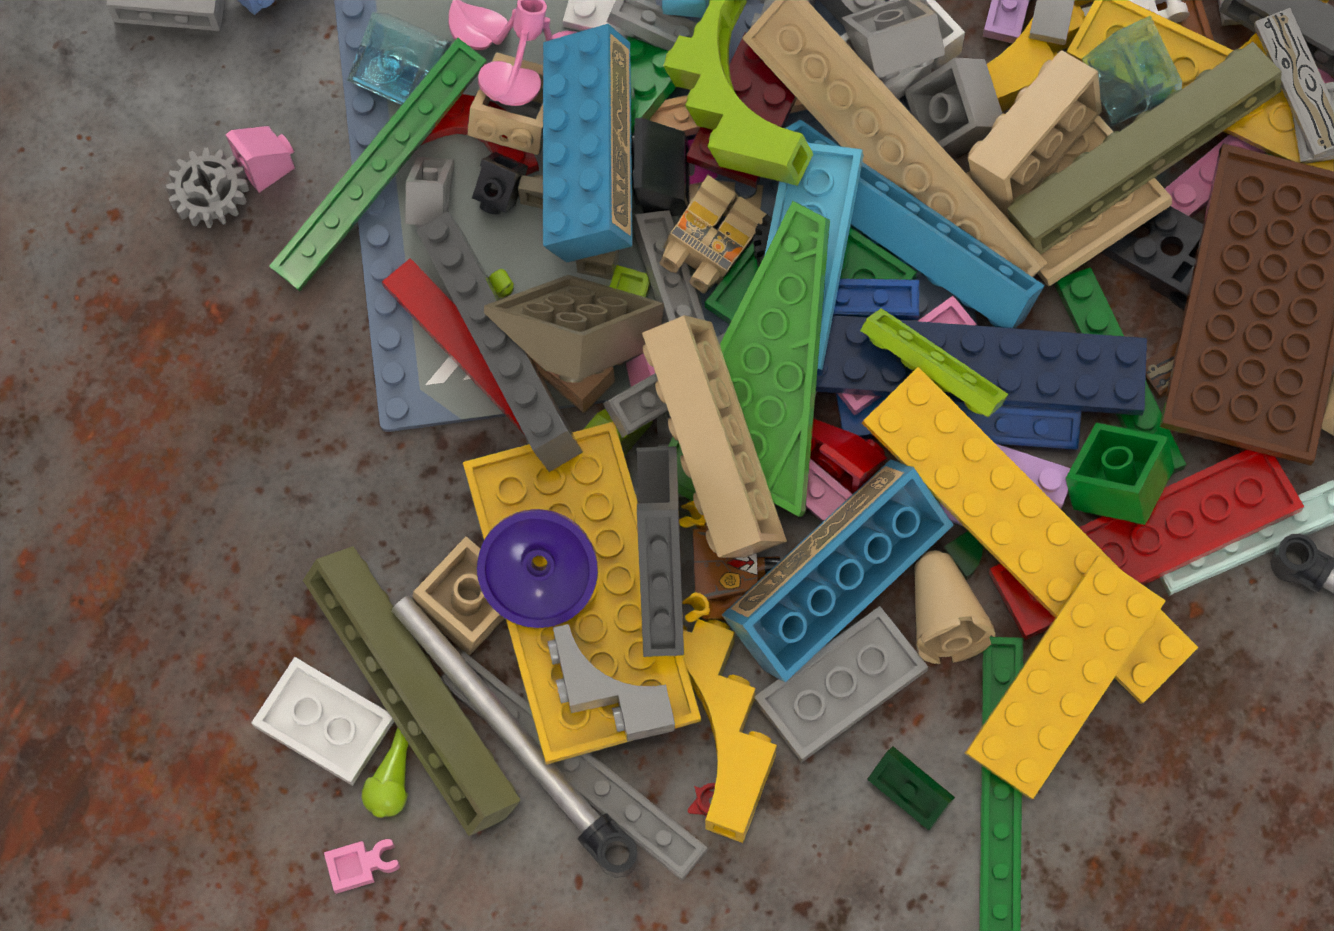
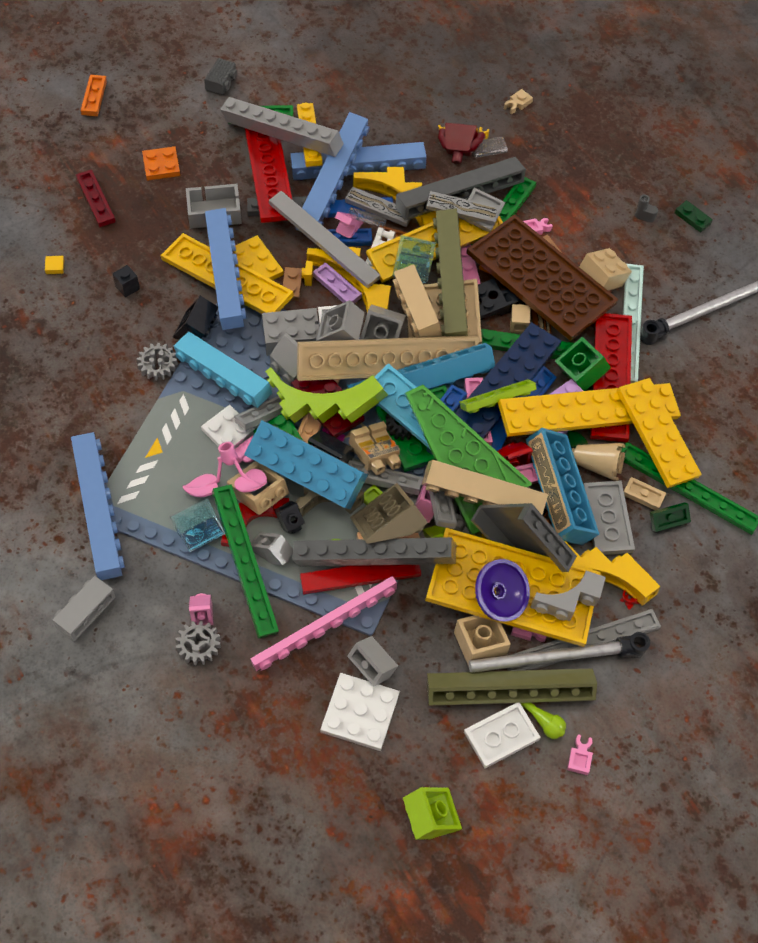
camera: 65 degrees left, 10 degrees down
none -> bright pink plate [251,576,397,671]
none -> white plate [320,673,400,751]
none -> light grey brick [347,636,398,687]
none -> lime slope [403,787,462,840]
none -> tan brick [510,304,530,333]
none -> tan plate [624,477,666,510]

